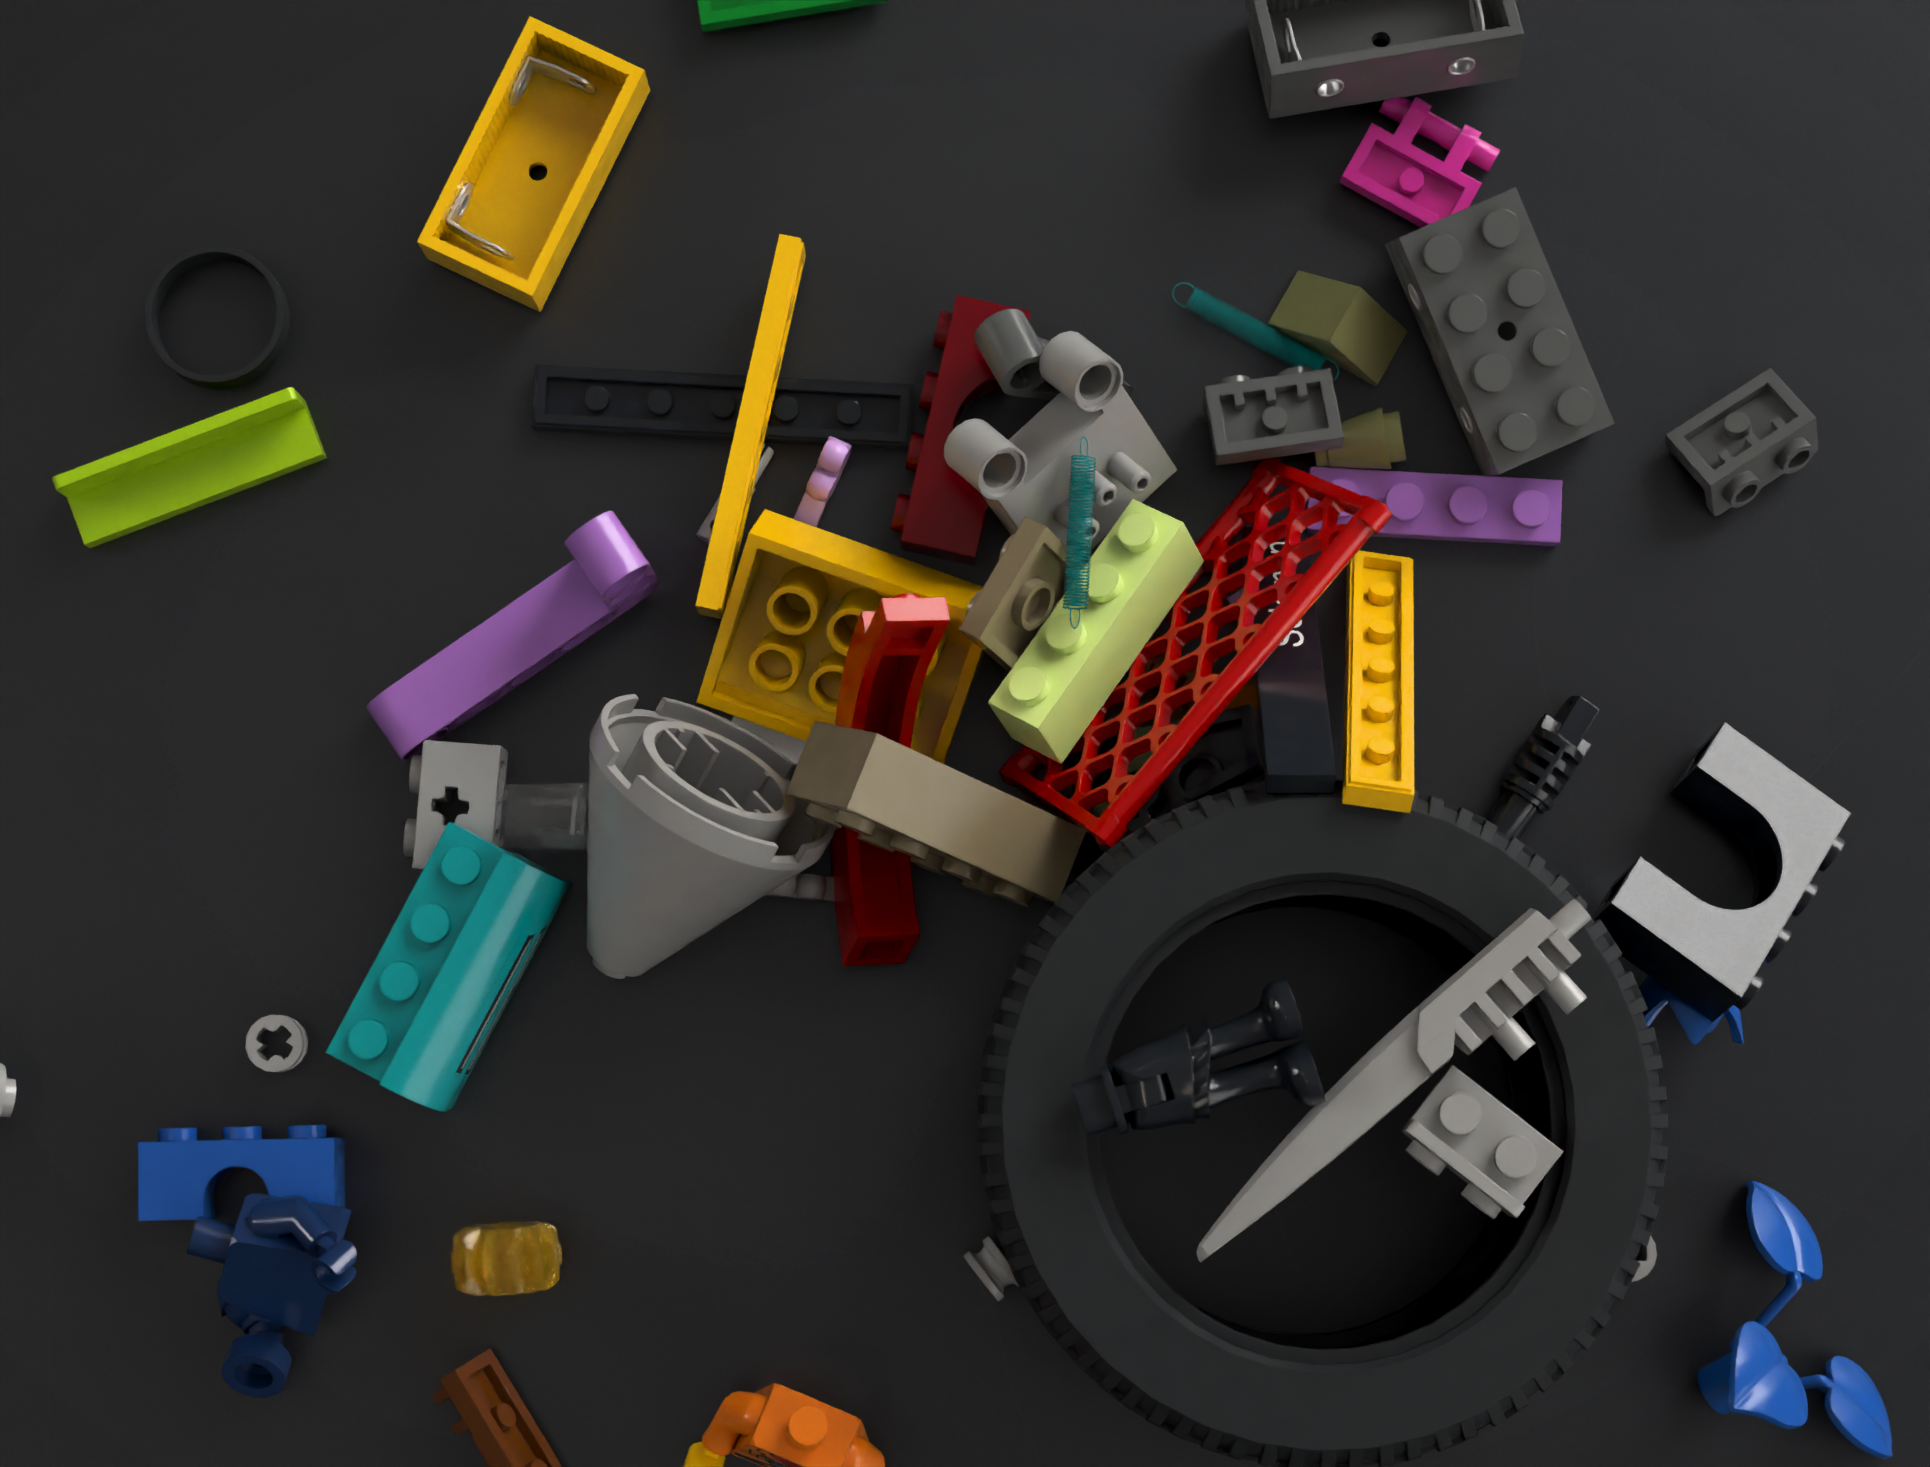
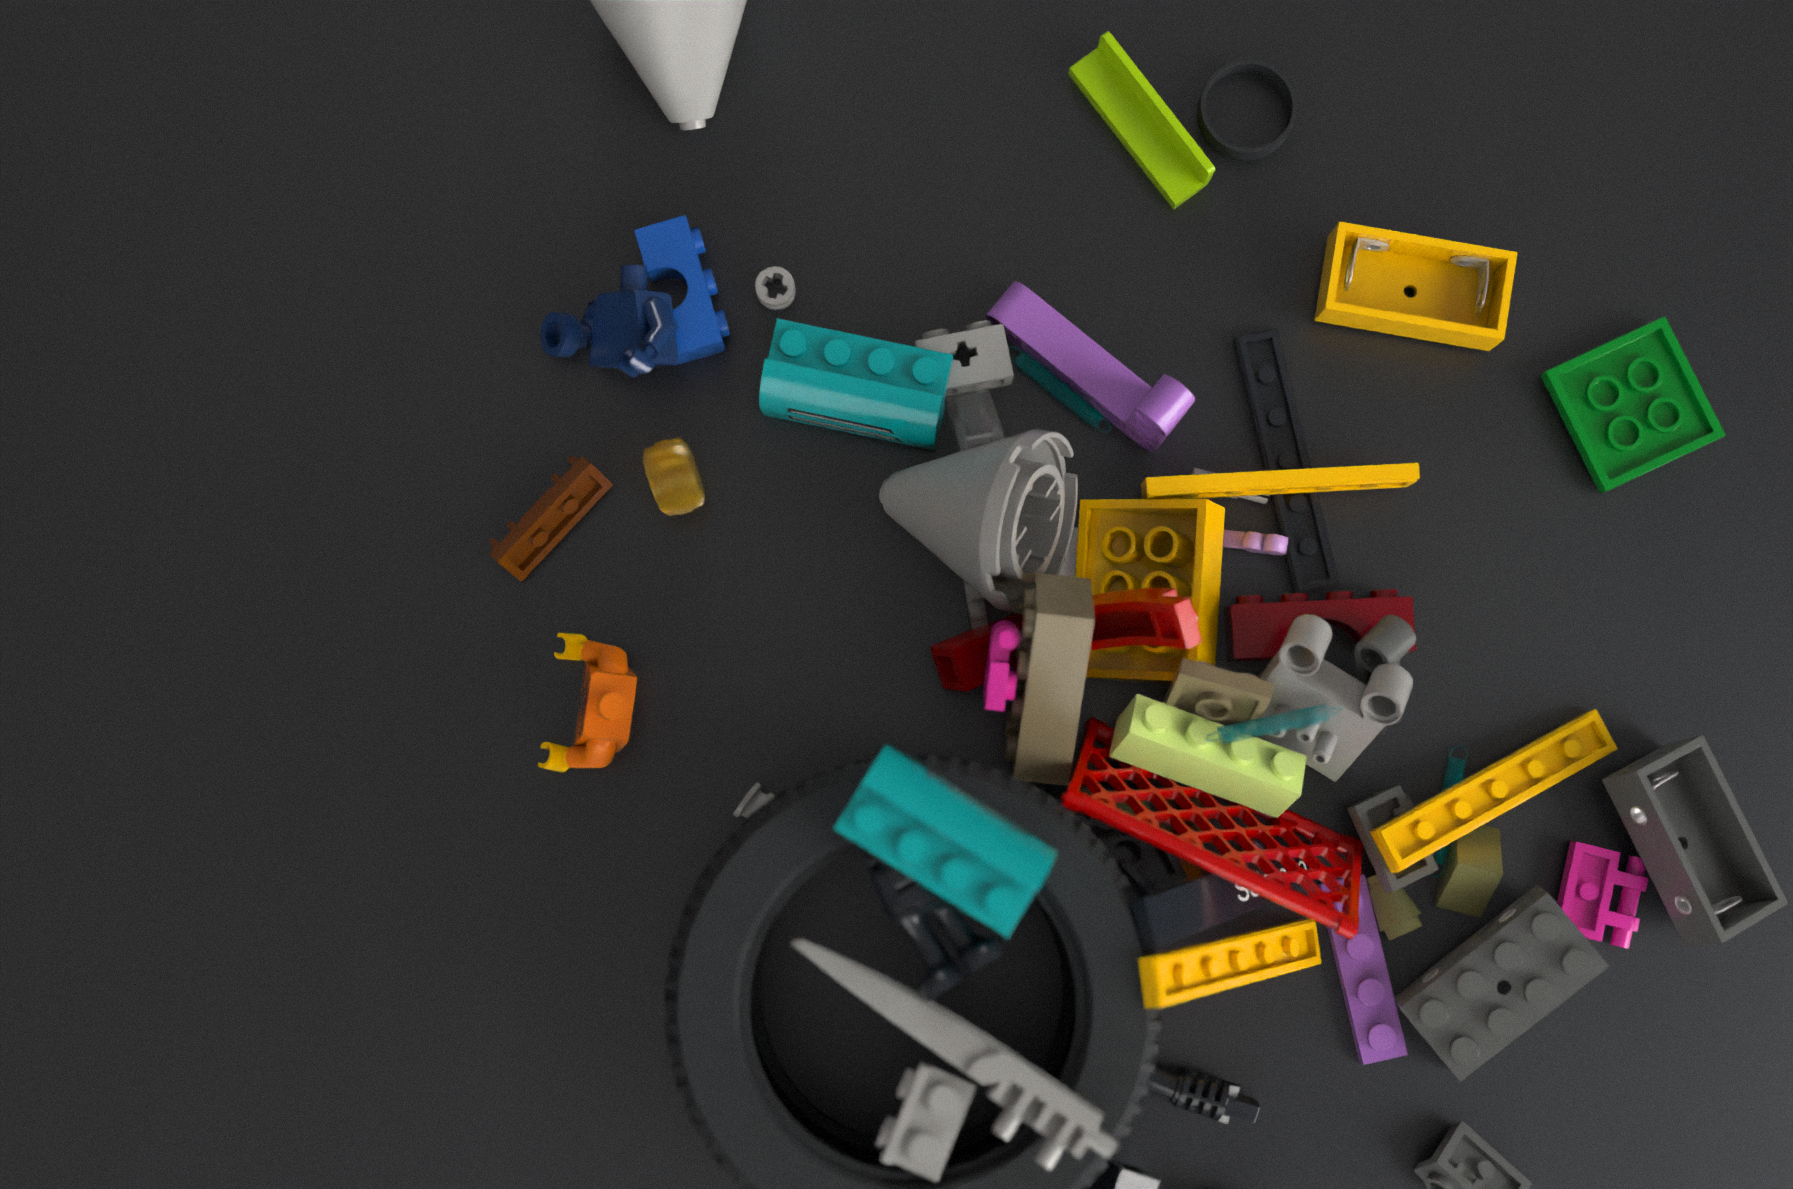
camera: 80 degrees right, 0 degrees up
none -> teal brick [834,744,1058,938]
none -> dark pink plate [982,619,1021,711]
none -> teal piece [1008,346,1111,433]
none -> yellow tile [1370,709,1618,873]

